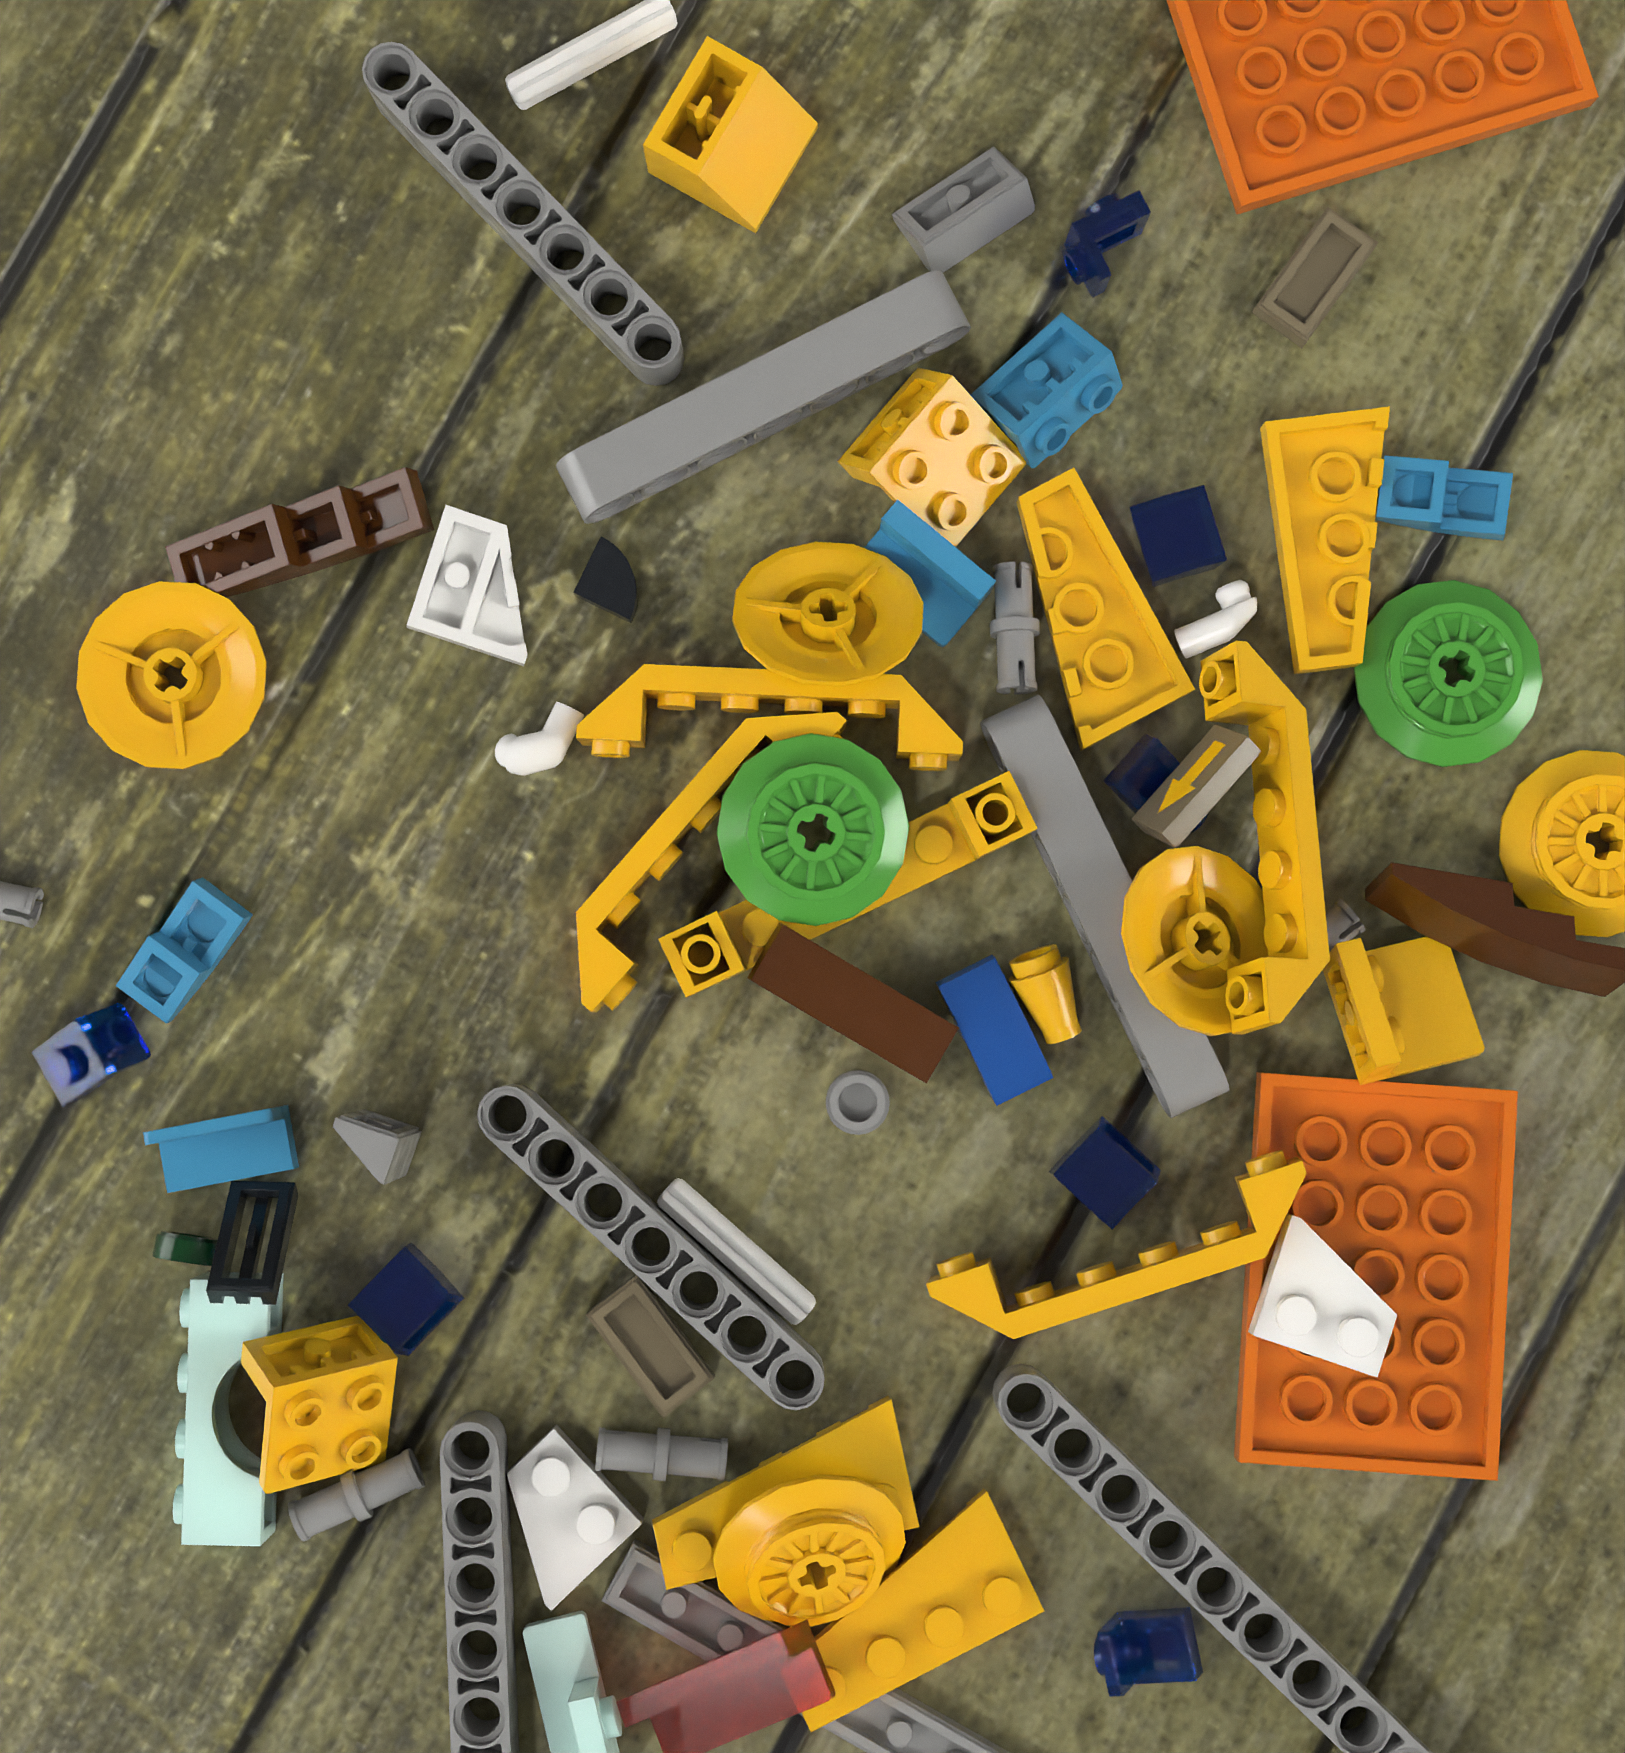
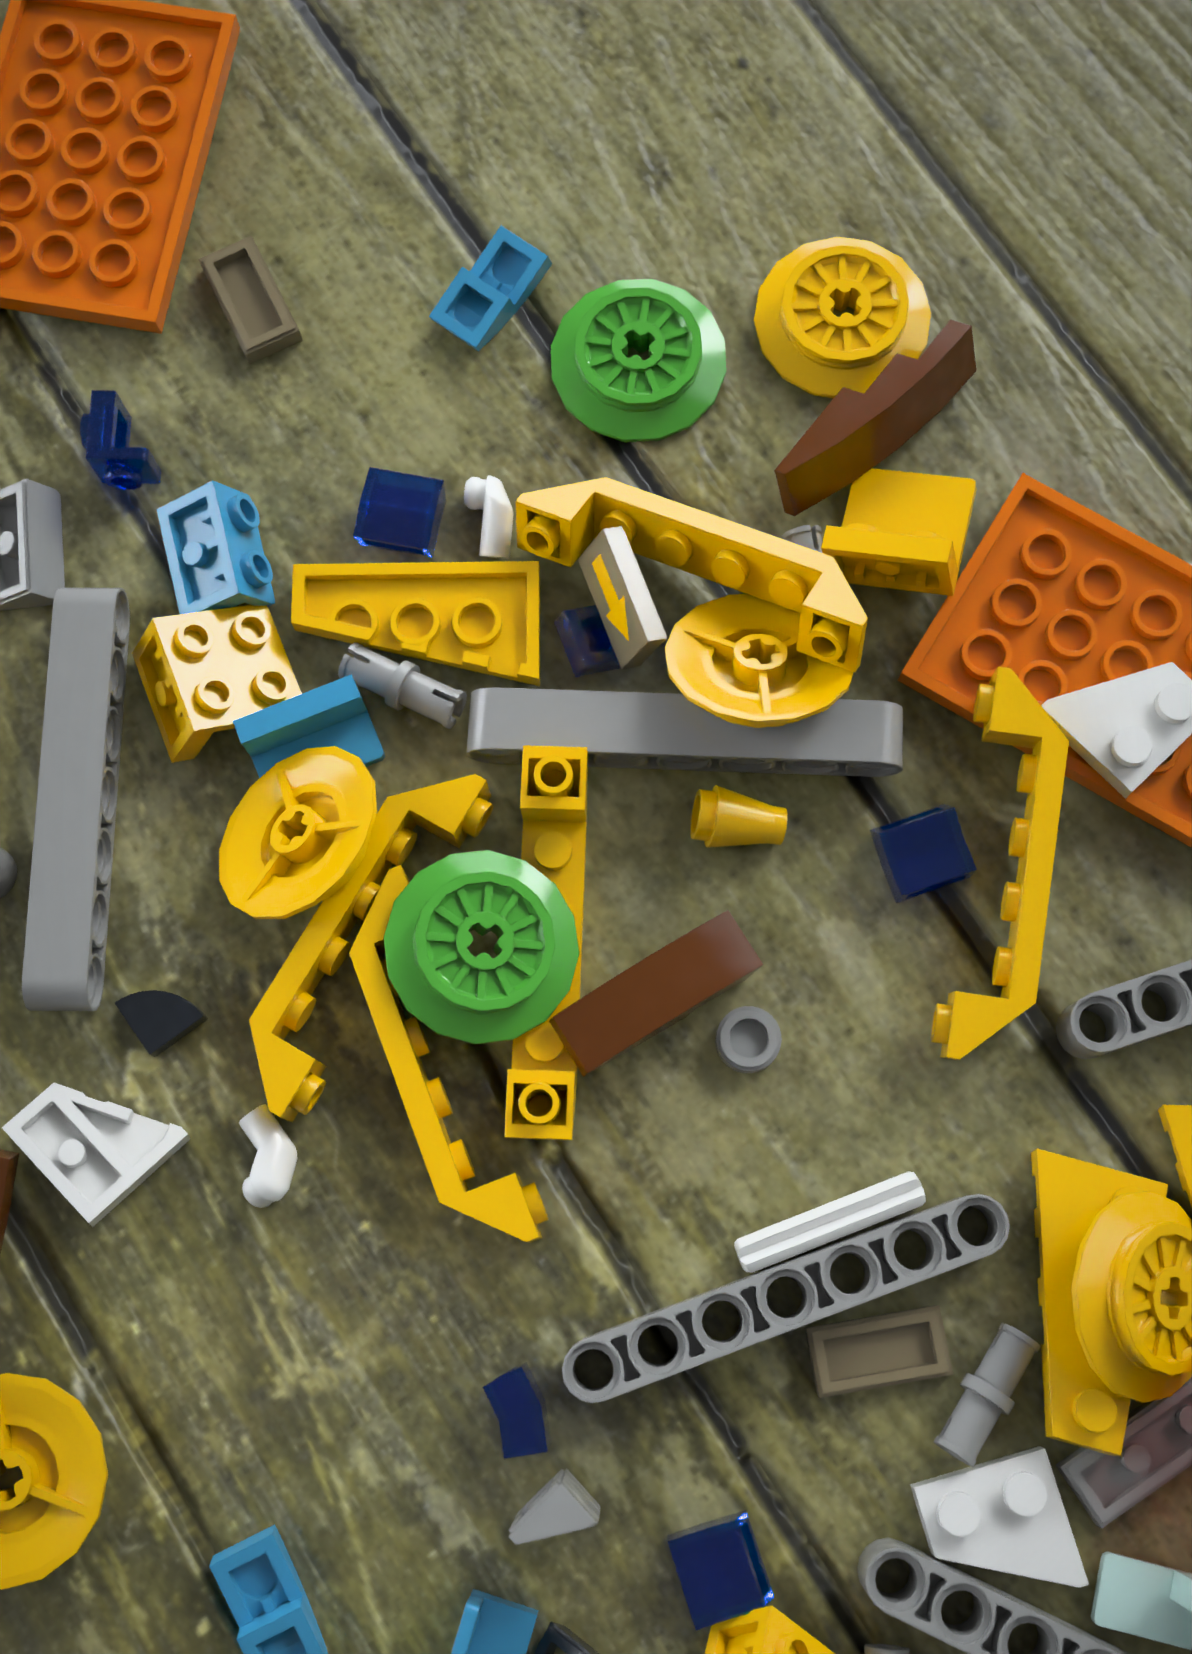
camera: 55 degrees left, 10 degrees down
blue slope [935,954,1054,1106] -> none
yellow wing [1260,406,1390,674] -> none
none -> clear blue piece [483,1362,552,1459]

